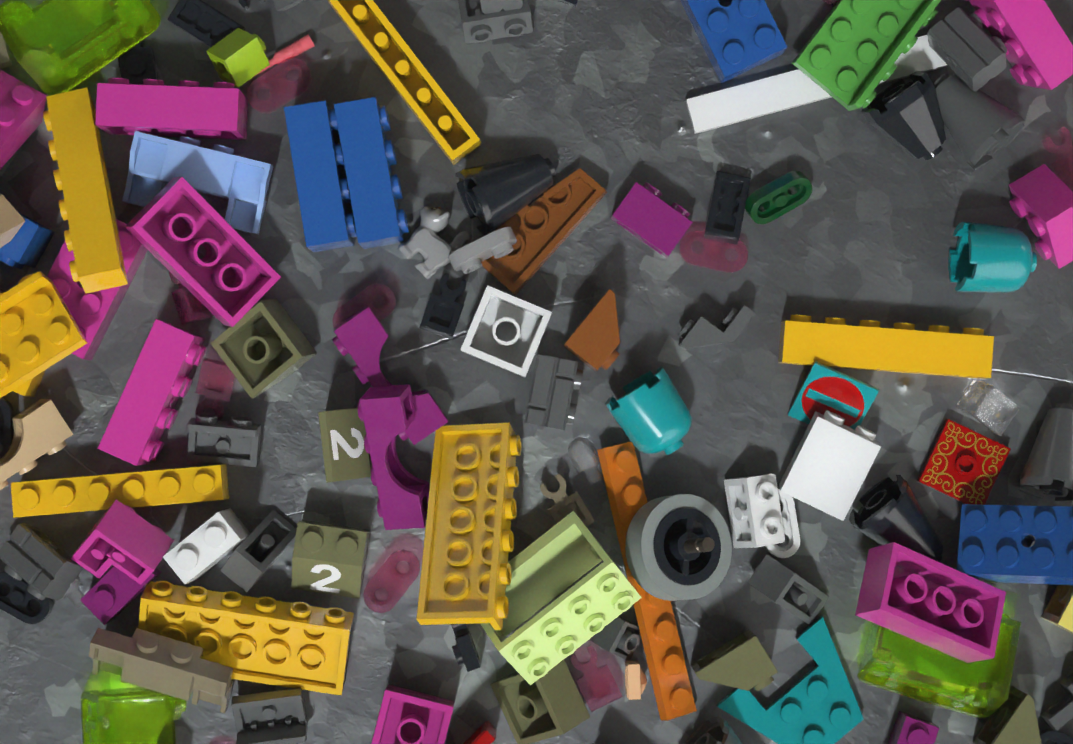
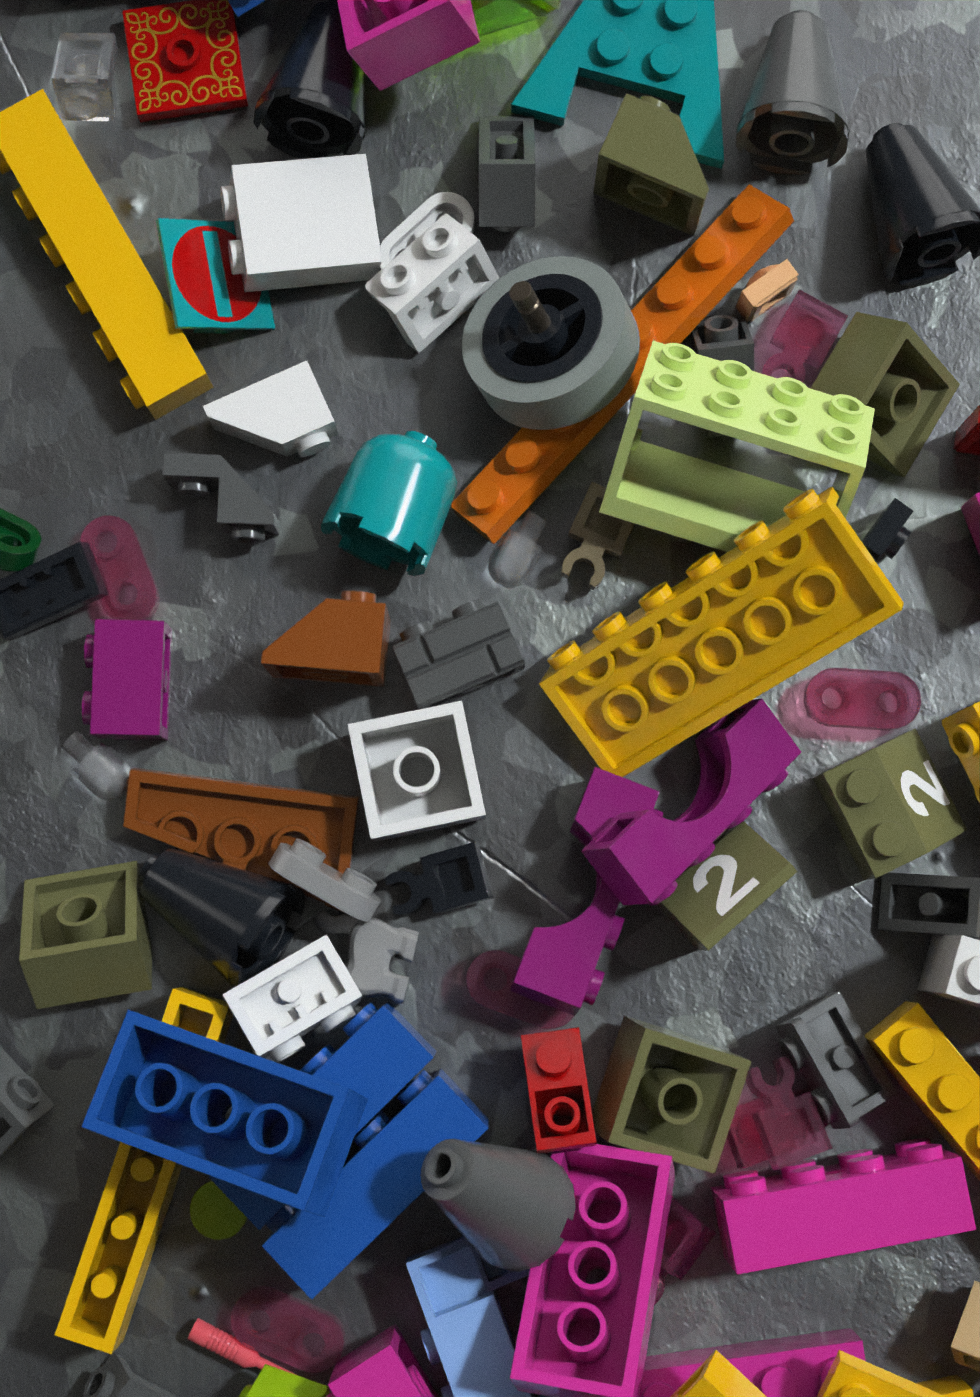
camera: 120 degrees left, 5 degrees down
none -> olive slope [19,861,152,1009]
none -> clear cylinder [61,730,131,801]
none -> blue brick [81,1010,368,1217]
none -> lime tile [190,1180,248,1240]
none -> white slope [203,361,338,457]
none -> white bracket [223,934,362,1063]
none -> dark grey cone [421,1139,576,1272]
none -> red slope [521,1027,597,1154]
none -> clear pink plate [745,1056,832,1170]

